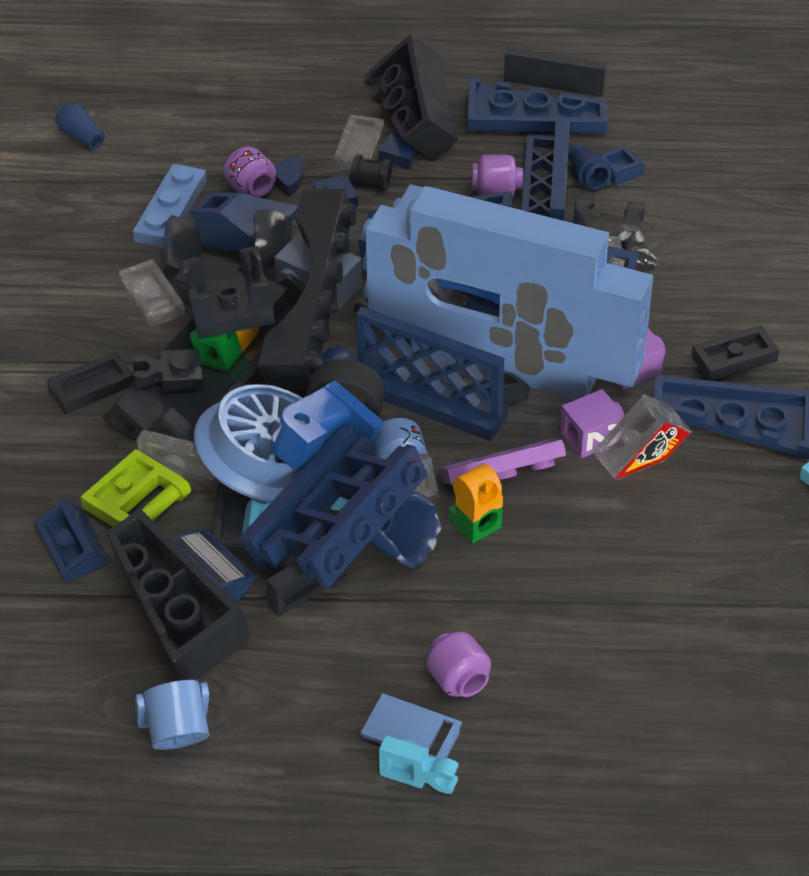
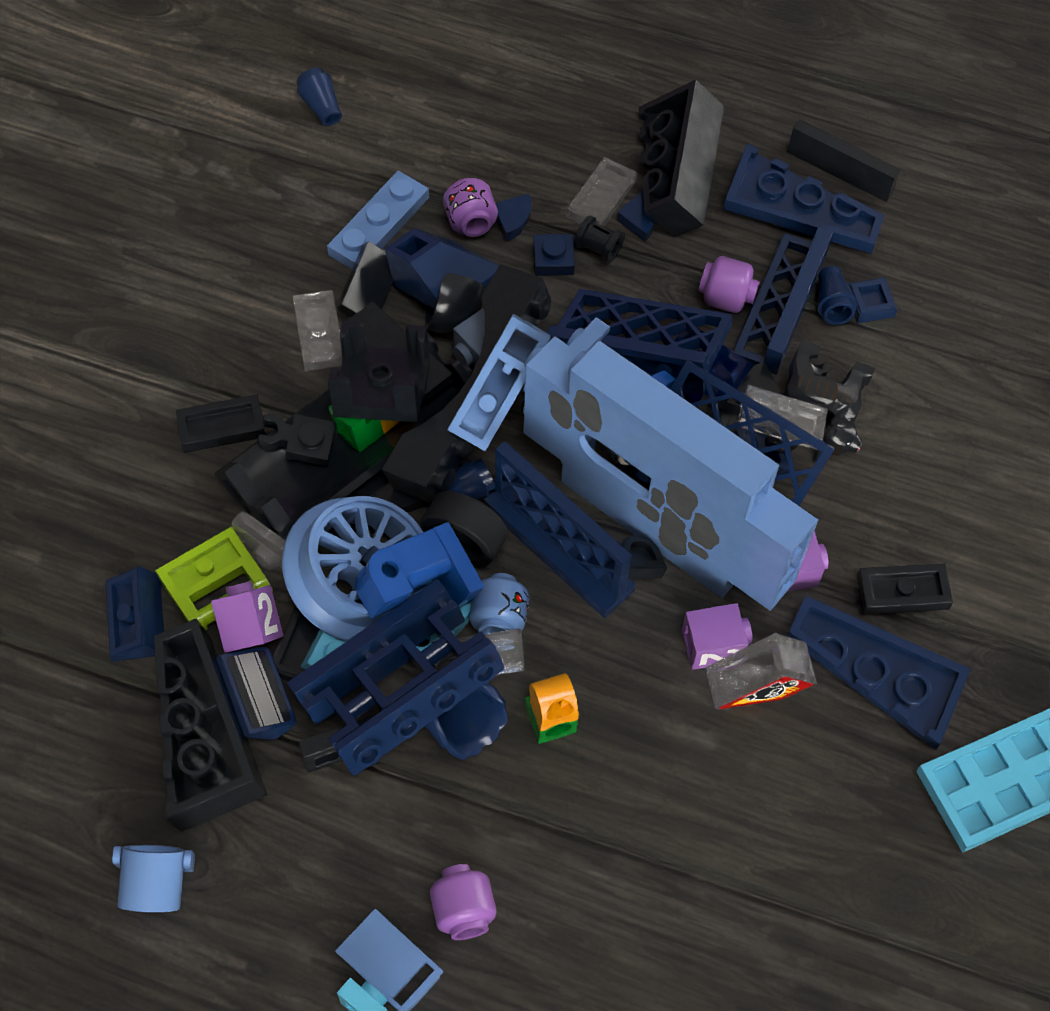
camera: 15 degrees right, 15 degrees up
medium lavender plate [438,439,566,485] -> none
none -> medium lavender brick [211,581,284,653]
none -> medium blue slope [448,314,550,451]

